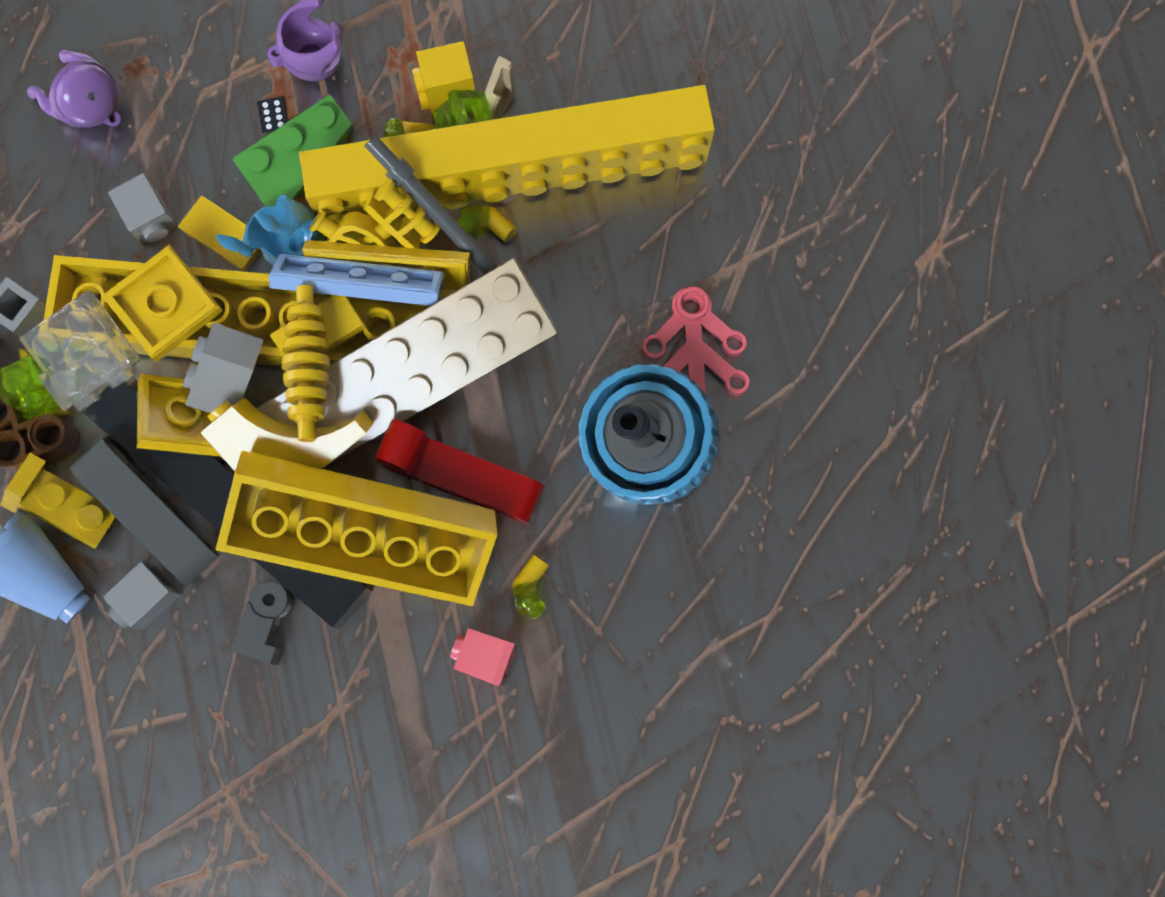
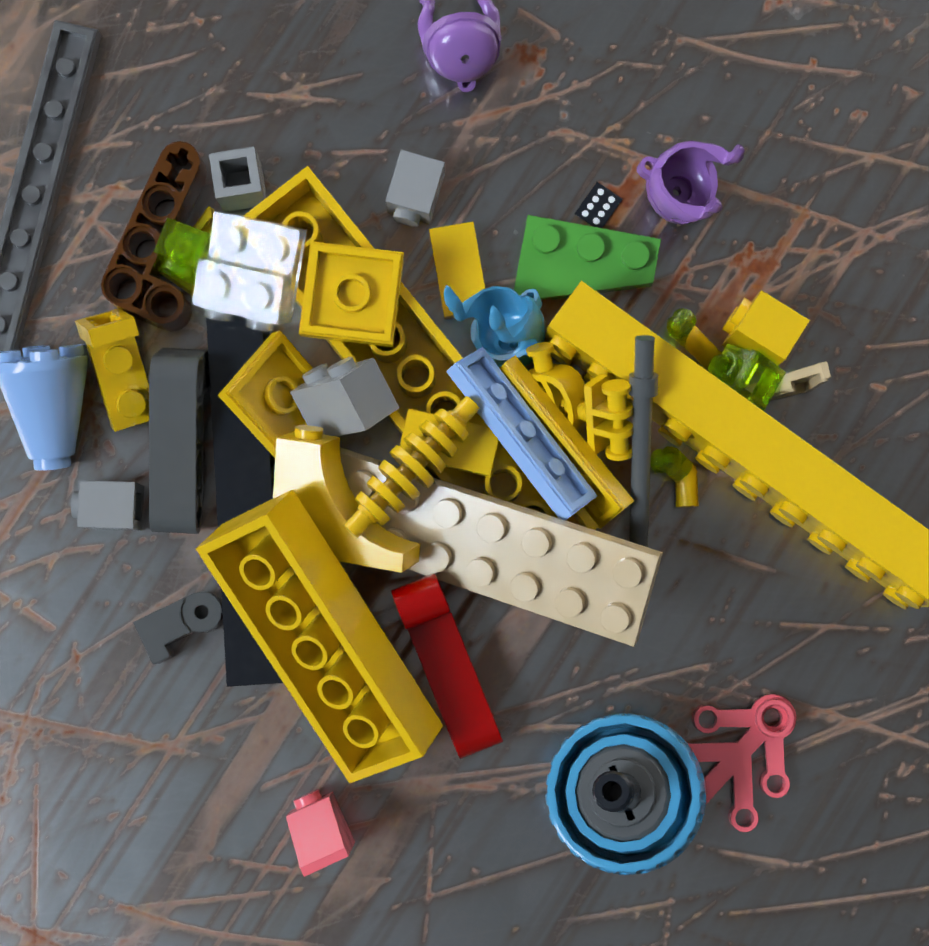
camera: 50 degrees right, 5 degrees up
arm [512,554,549,619] -> none

